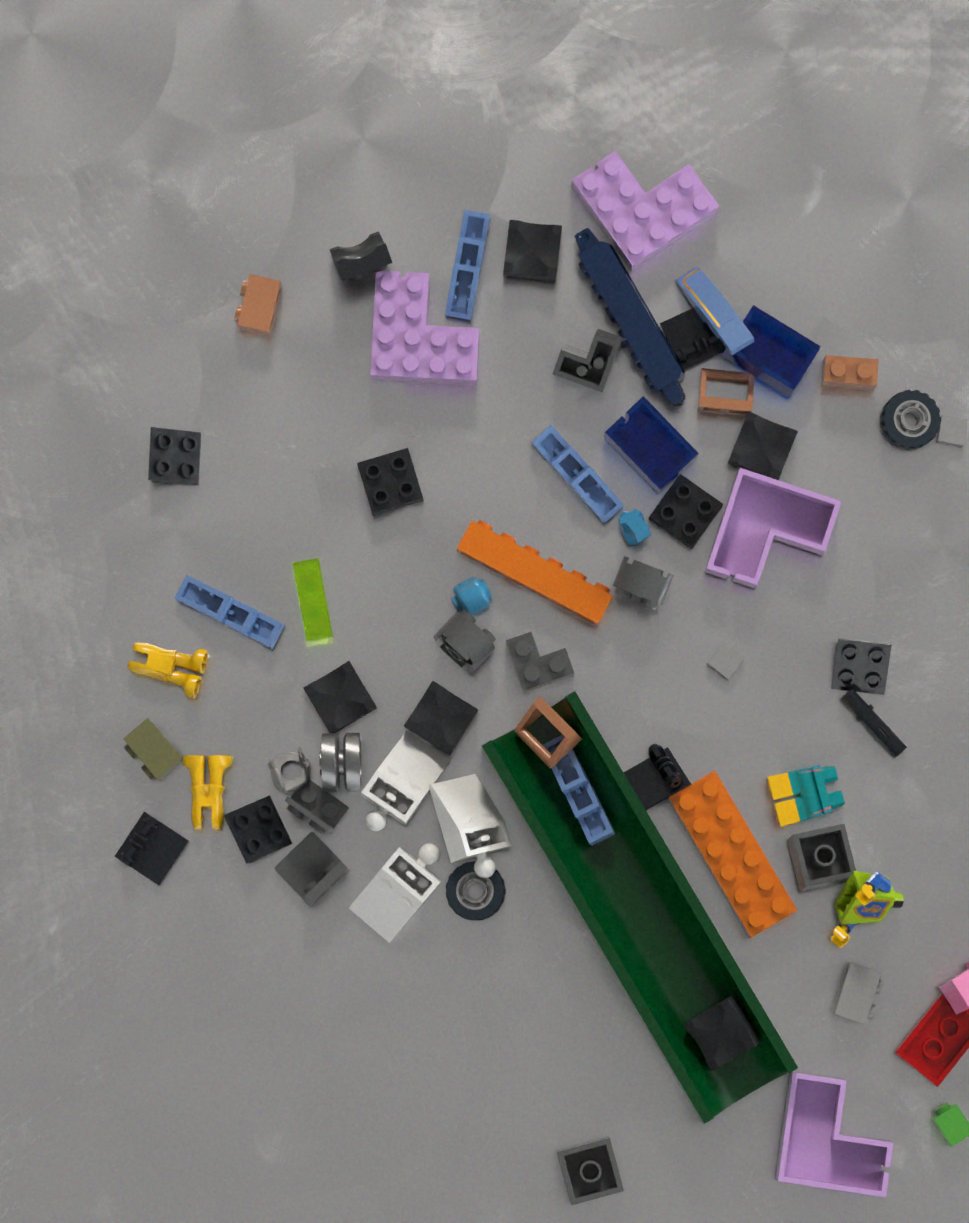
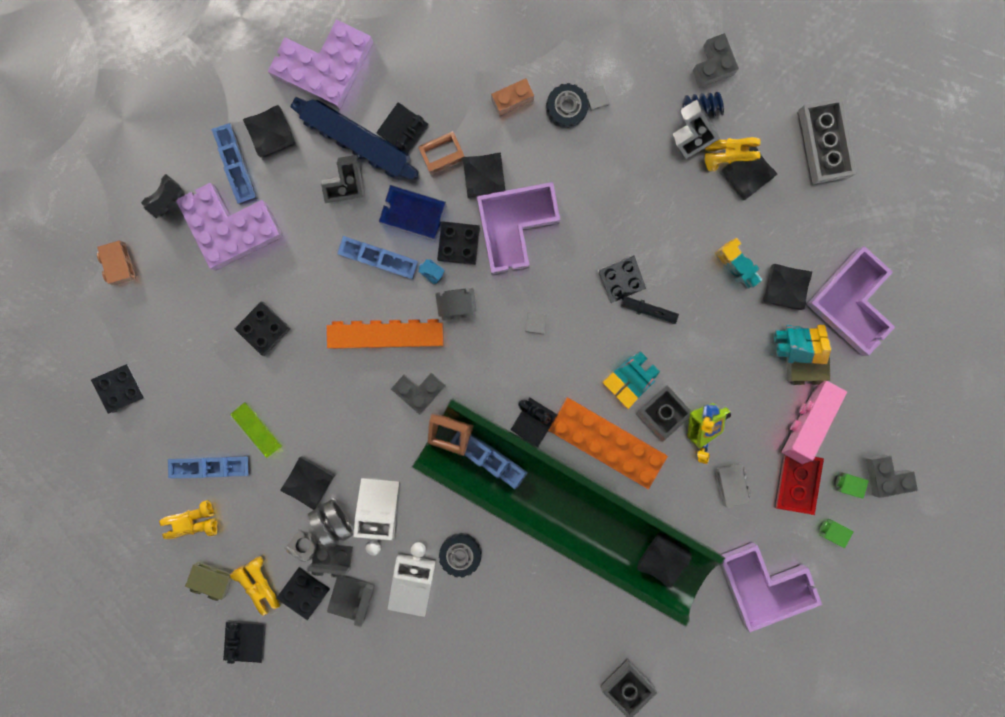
camera: 30 degrees left, 5 degrees up
black brick [404,681,478,755] -> none
white slope [429,774,511,878] -> none
dark grey brick [434,610,496,673] -> none
dark azure head [451,577,492,616] -> none
medium blue slope [675,266,754,355] -> none
clear blue piece [723,305,821,398] -> none

